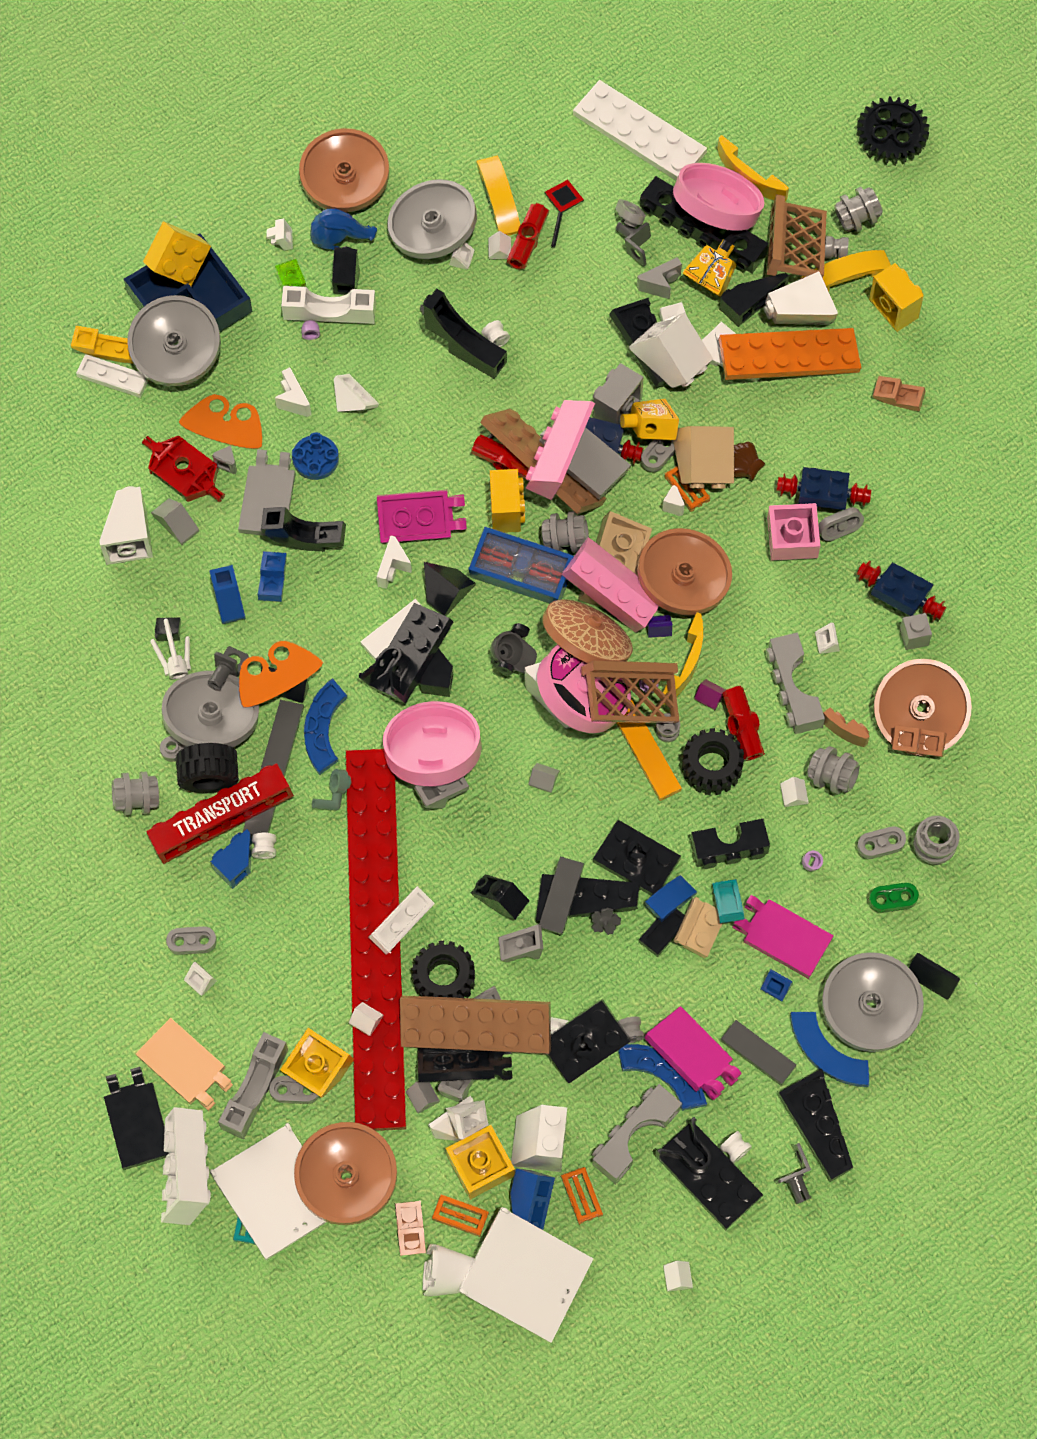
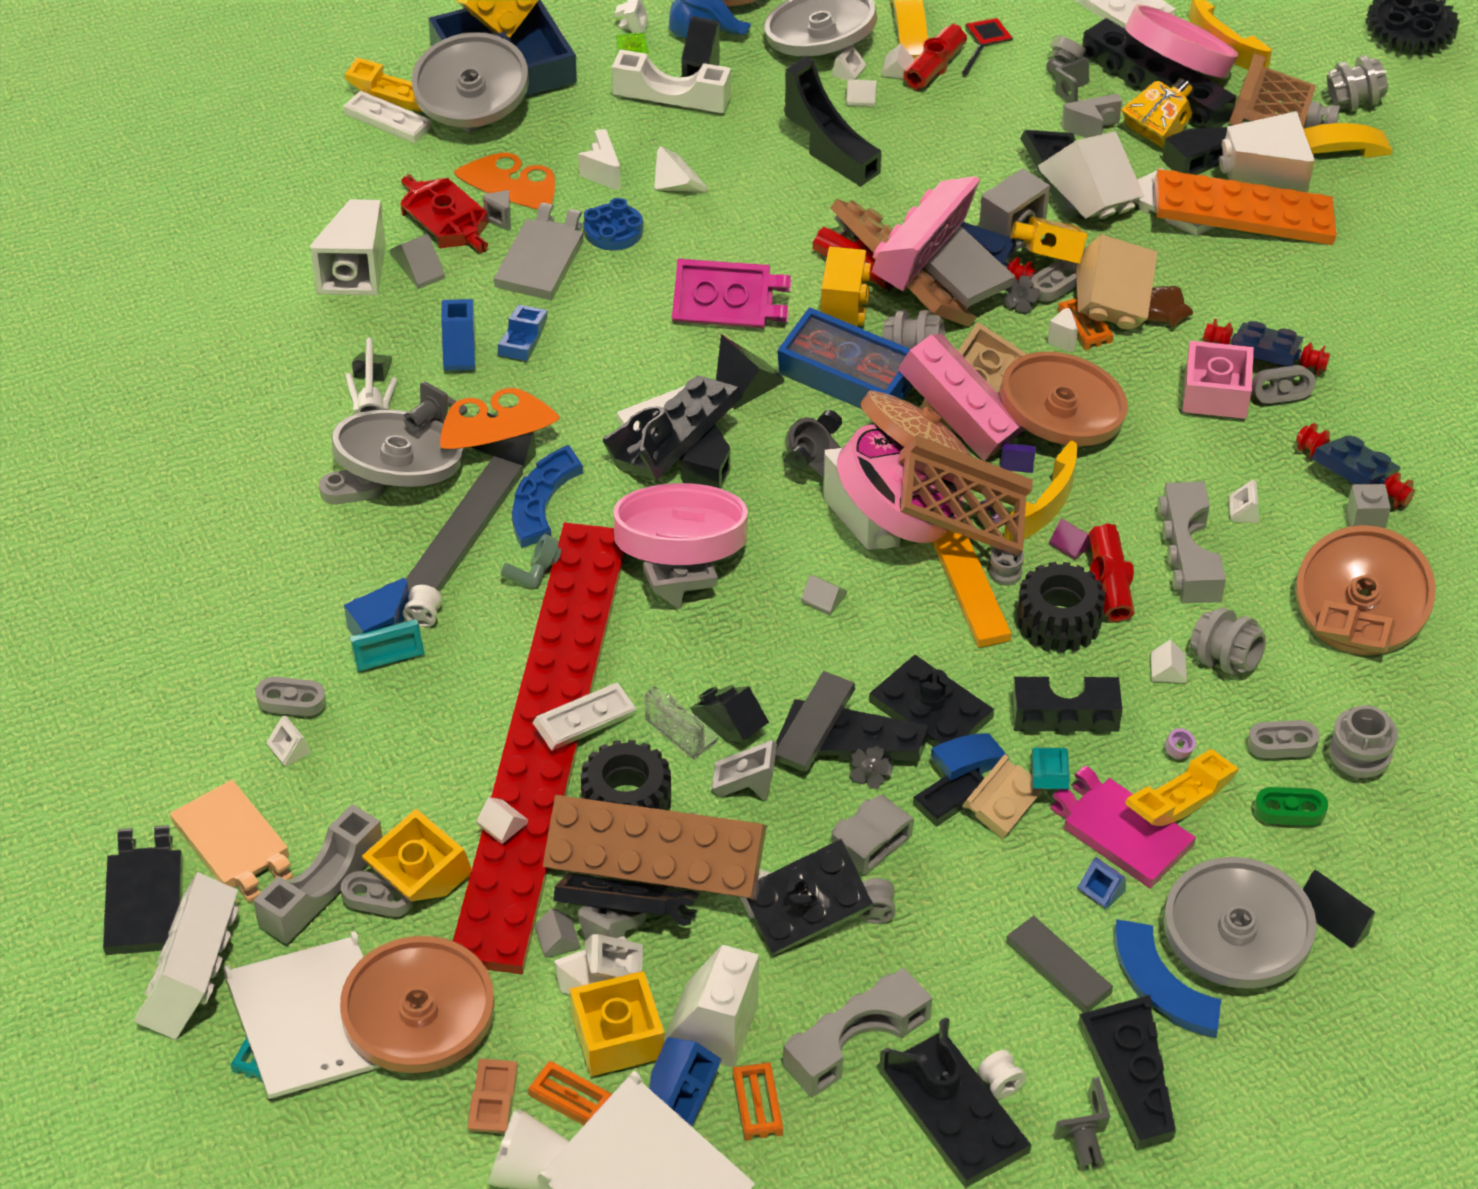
camera: 10 degrees right, 20 degrees down
light grey piece [112,771,159,815] -> none
red brick [146,763,294,864] -> none
black tyre [176,743,239,793] -> none
arch [261,507,346,551] -> none
lavender hinge [301,320,320,340] -> none
white slope [377,536,412,589] -> none
white wheel [481,320,510,347] -> none
blue tile [618,1044,707,1111] -> none
dark pink tile [644,1006,742,1100] -> none
nougat slope [823,707,870,747] -> none
yellow brick [869,263,924,332] -> none
nougat slope [873,376,926,411] -> none
none -> teal tile [349,619,425,672]
none -> clear bracket [645,686,718,760]
none -> light grey brick [832,794,914,875]
none -> white slope [846,79,877,107]
none -> dark grey plant [1004,275,1041,314]
none -> yellow slope [1125,749,1239,826]

